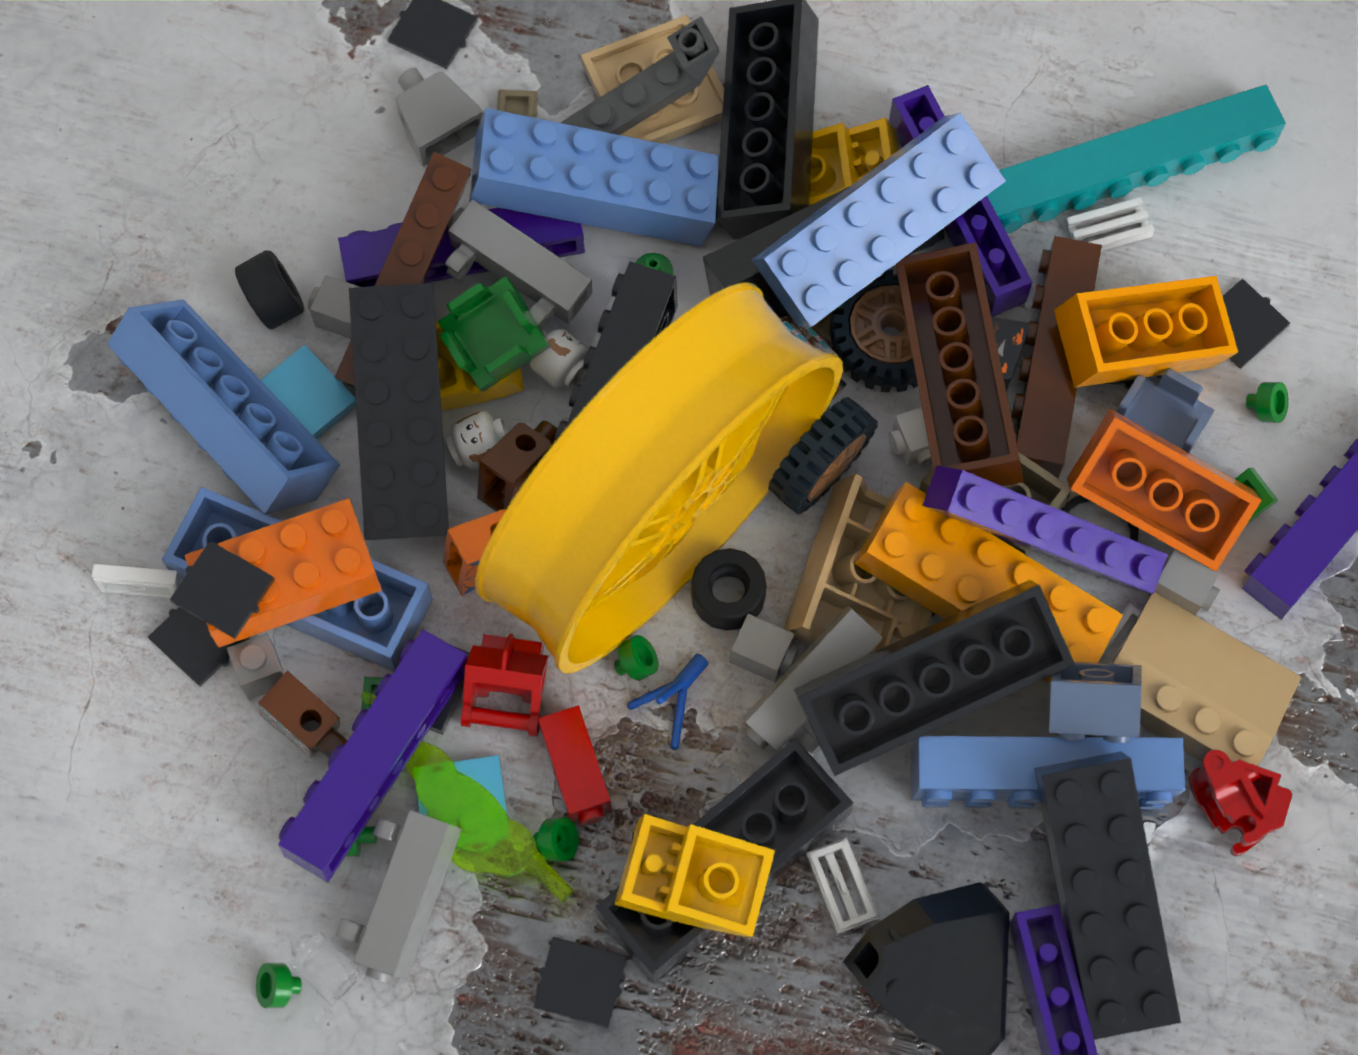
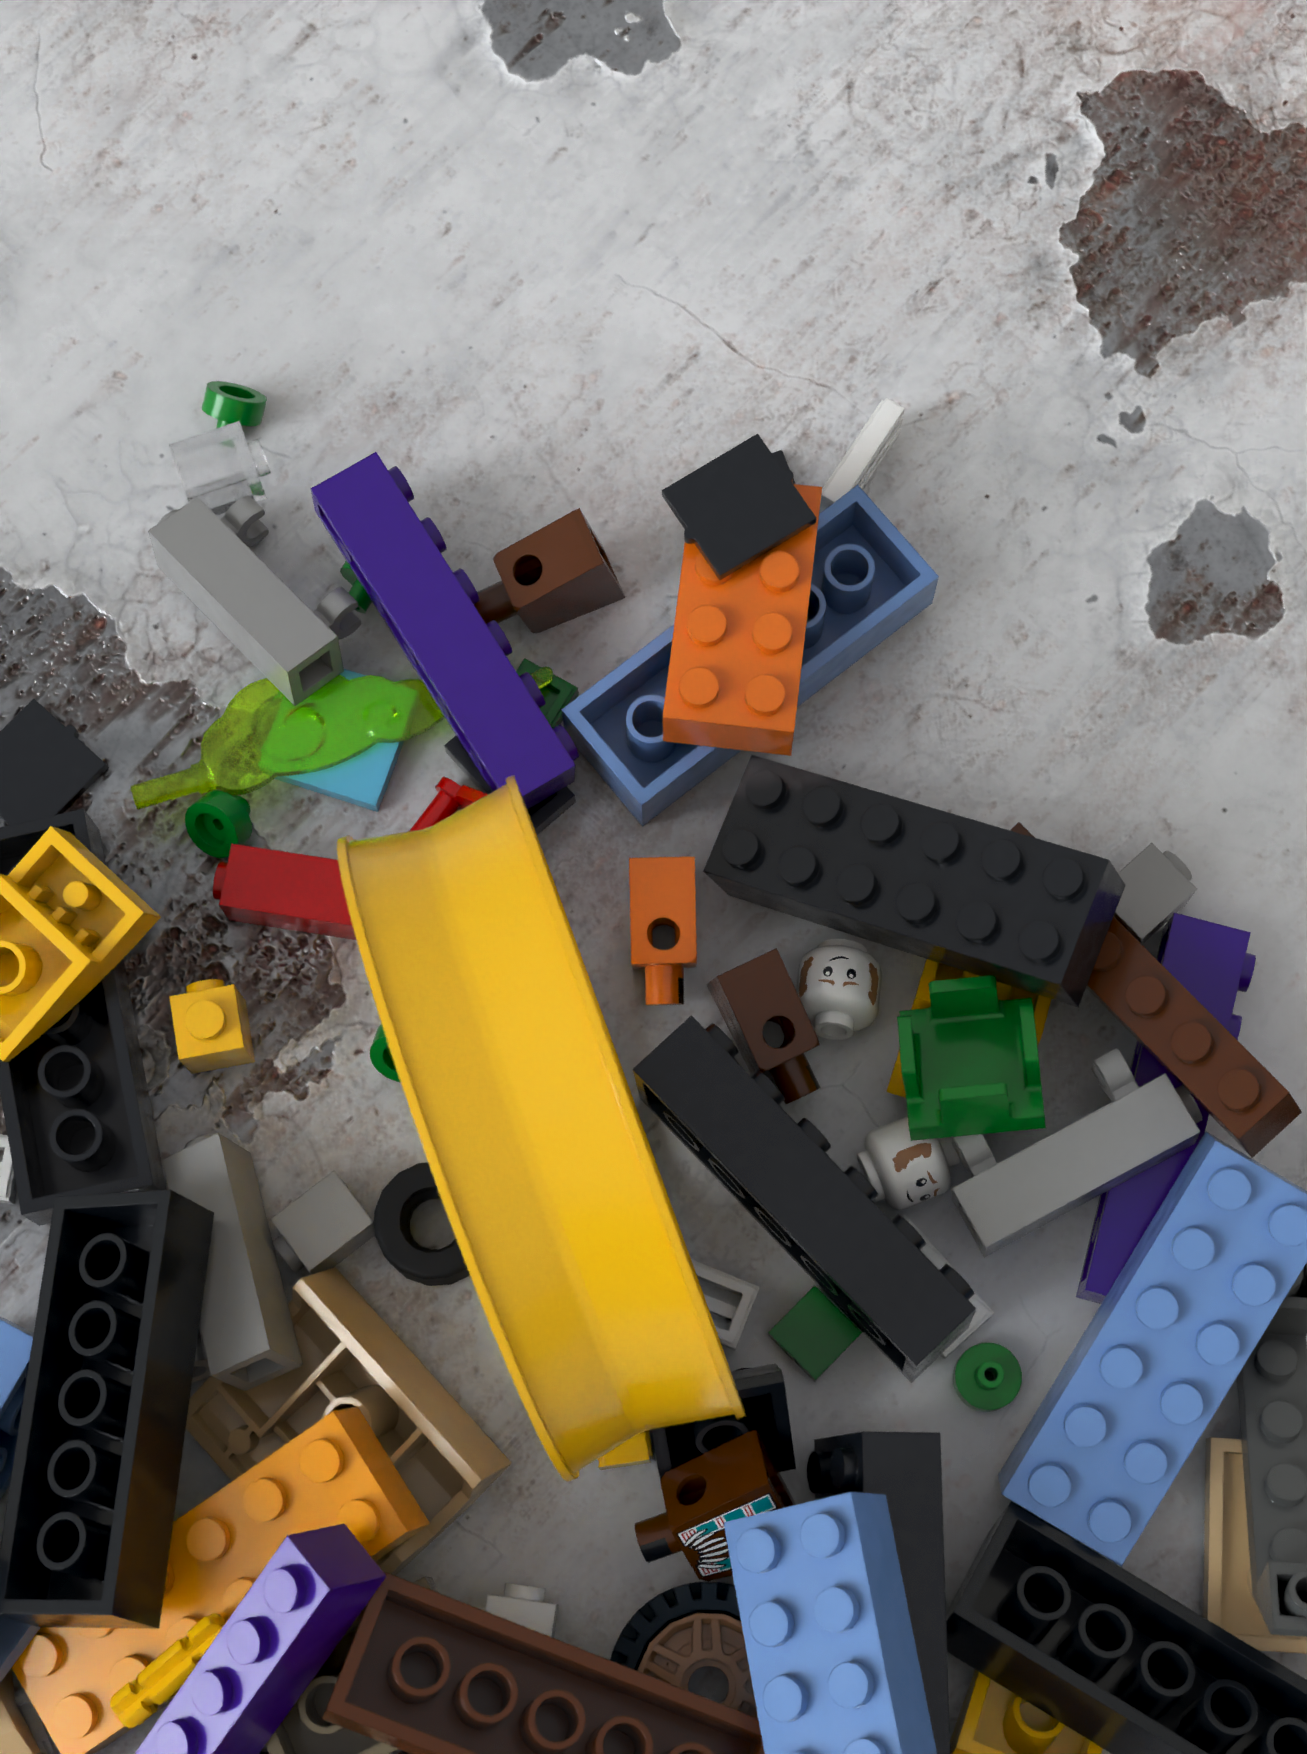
camera: 120 degrees right, 5 degrees up
medium blue brick [107,299,340,514] -> none
light grey brick [227,633,285,700] -> none
black tyre [235,250,304,329] -> none
medium azure tile [261,345,356,439] -> none
blue plant [627,653,709,750] -> none
black wheel [768,397,878,514] -> none
none -> yellow axle [110,1613,226,1728]
none -> yellow brick [169,979,255,1074]

